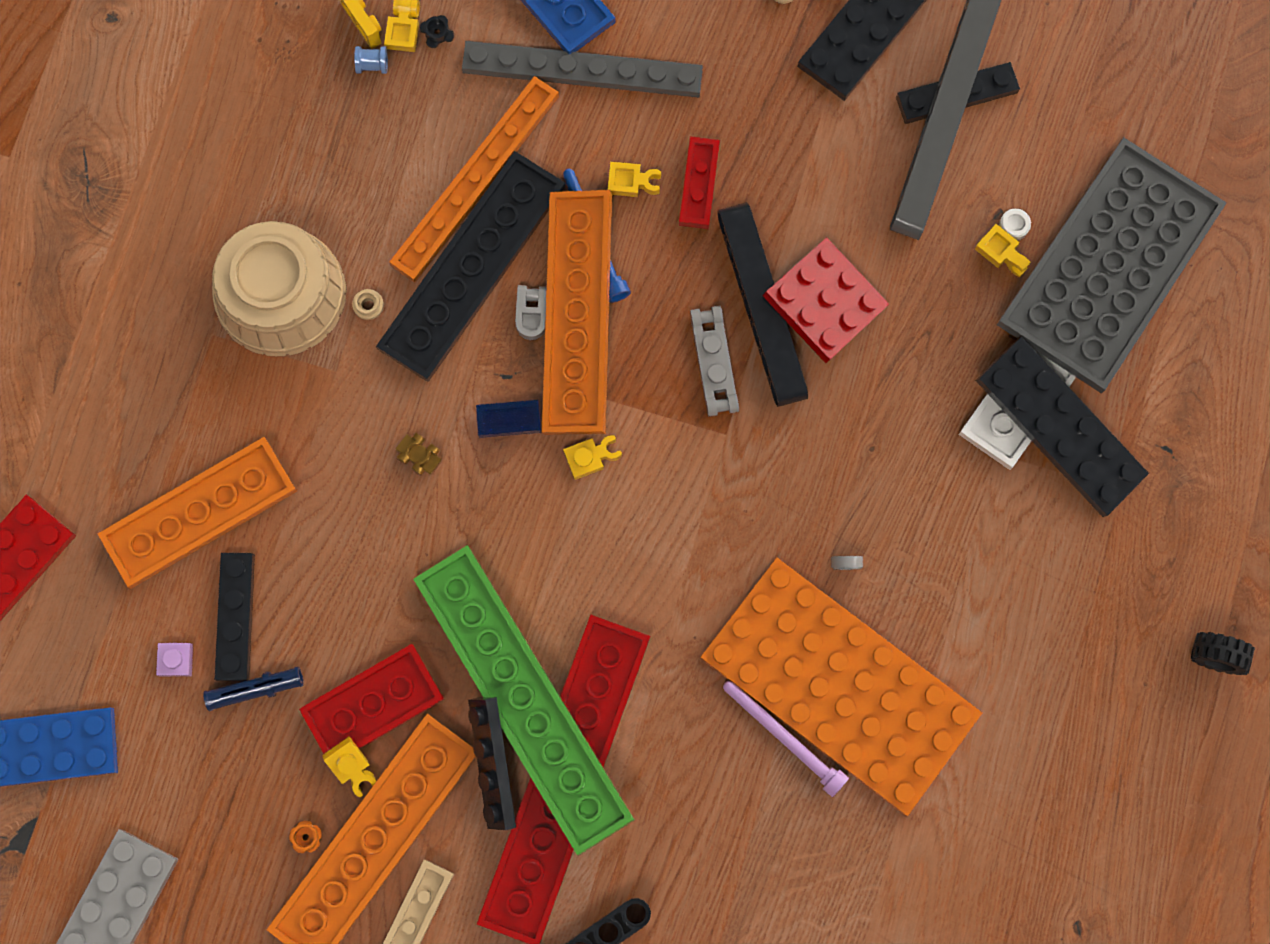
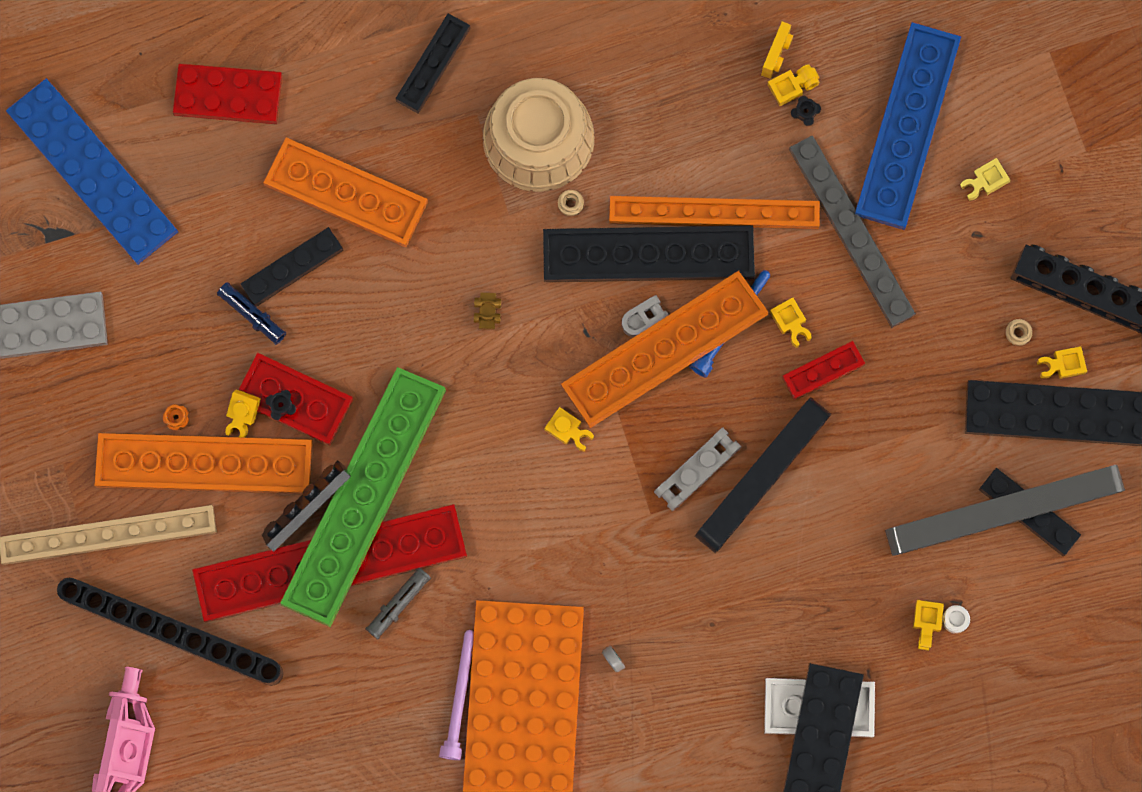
camera: 60 degrees right, 0 degrees up
lavender plate [156,643,193,677] -> none
medium blue bush [354,46,388,74] -> none
clear blue plate [476,400,541,438] -> none
plate [762,237,889,364] -> none
dark grey plate [997,137,1226,394] -> none
none -> black plate [266,390,296,420]
none -> dark grey pin [365,568,431,640]
none -> black plate [395,13,471,114]

